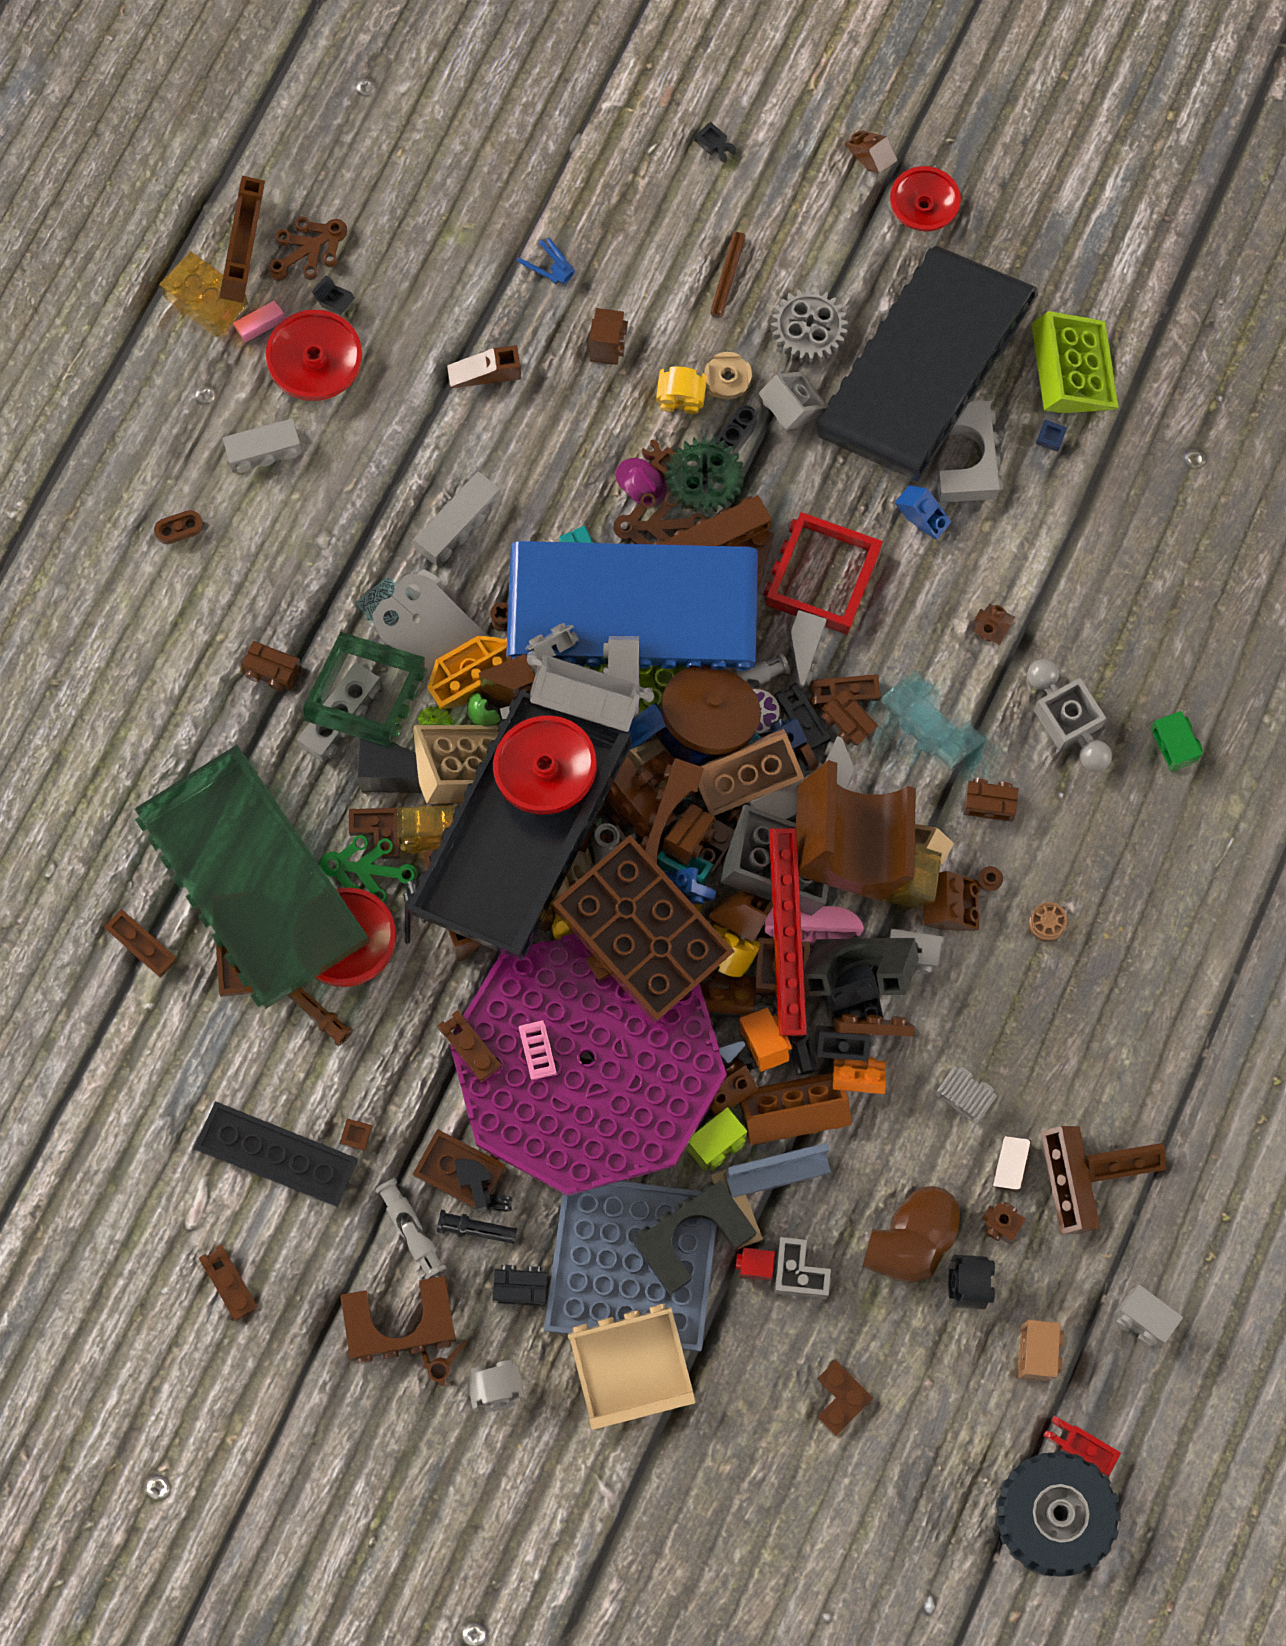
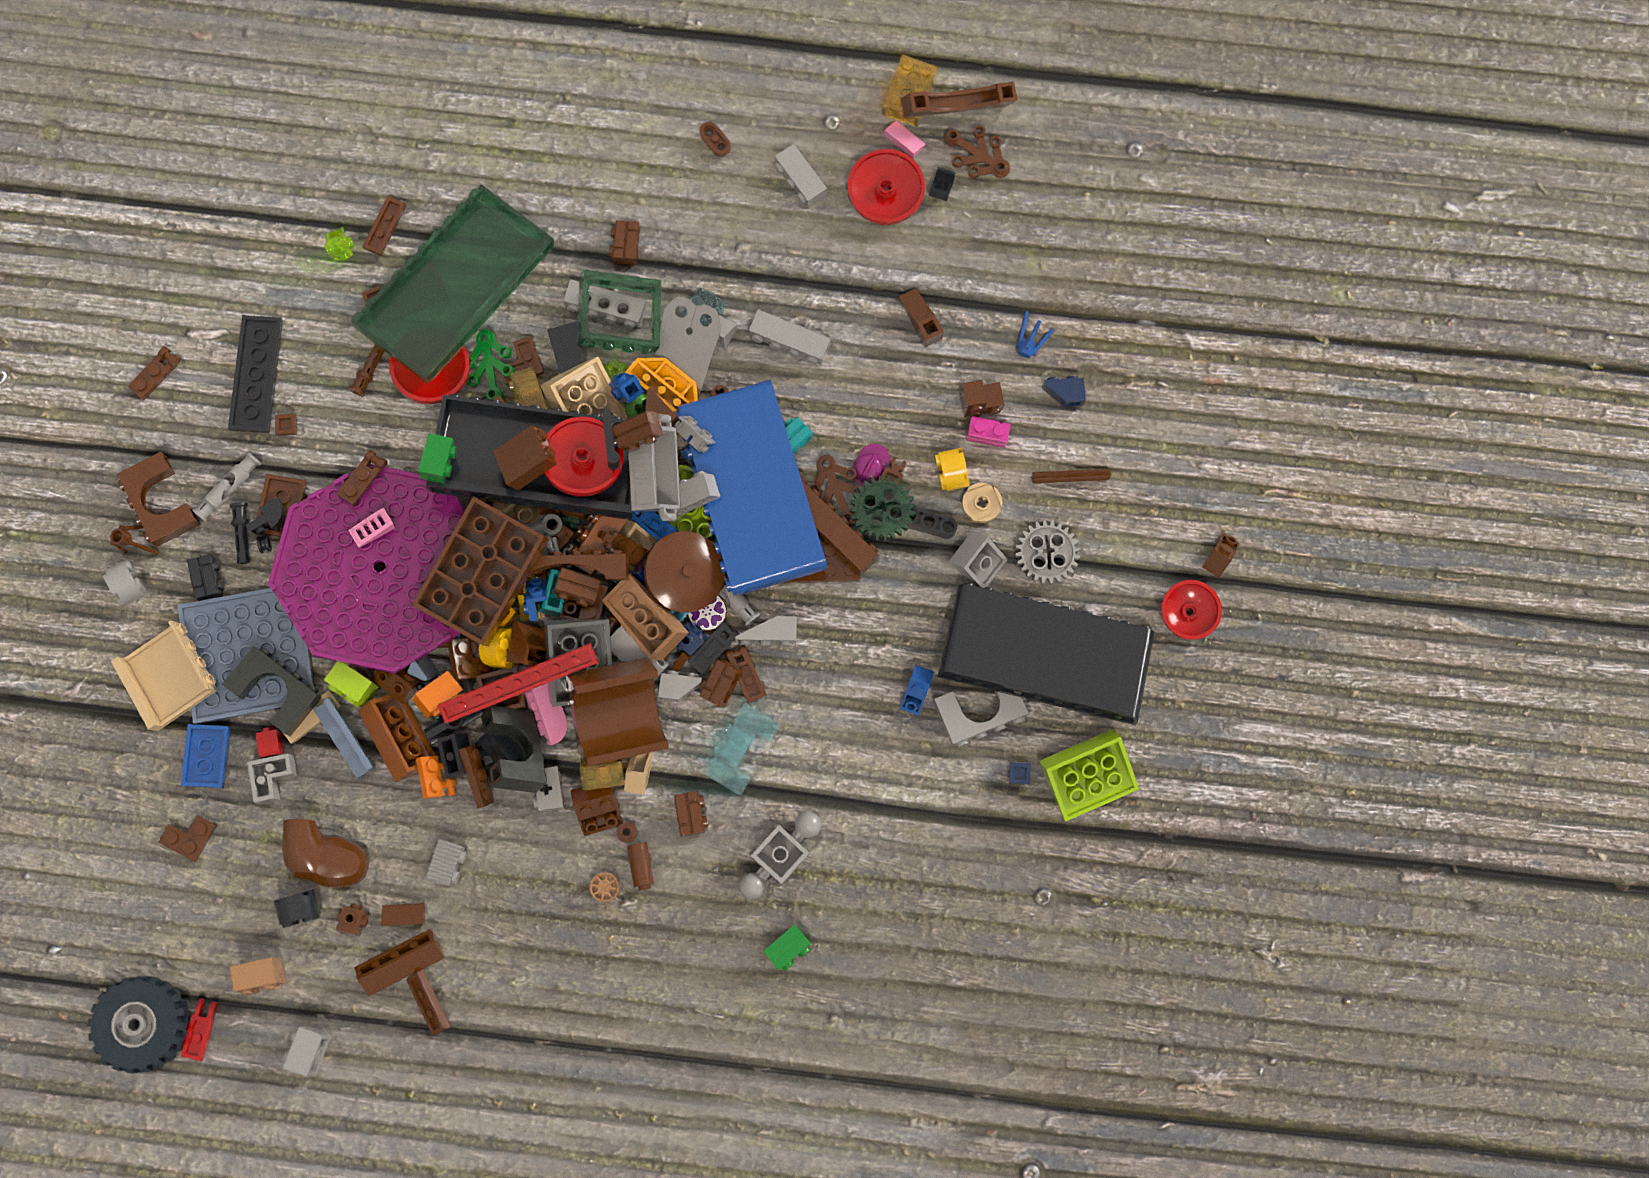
camera: 70 degrees right, 5 degrees up
black plate [694,121,736,163] -> none
red window [763,512,883,635] -> none
reddish brown brick [974,603,1015,645] -> none
none -> blue plate [181,724,231,789]
none -> clear neon green brick [324,227,355,261]
none -> green brick [418,433,457,484]
none -> reddish brown brick [493,425,557,490]
none -> black plate [602,409,620,471]
none -> blue brick [609,372,644,404]
none -> reddish brown brick [613,411,663,452]
none -> reddish brown brick [627,842,654,891]
none -> dark pink brick [966,416,1011,448]
none -> dark blue slope [1042,376,1086,407]

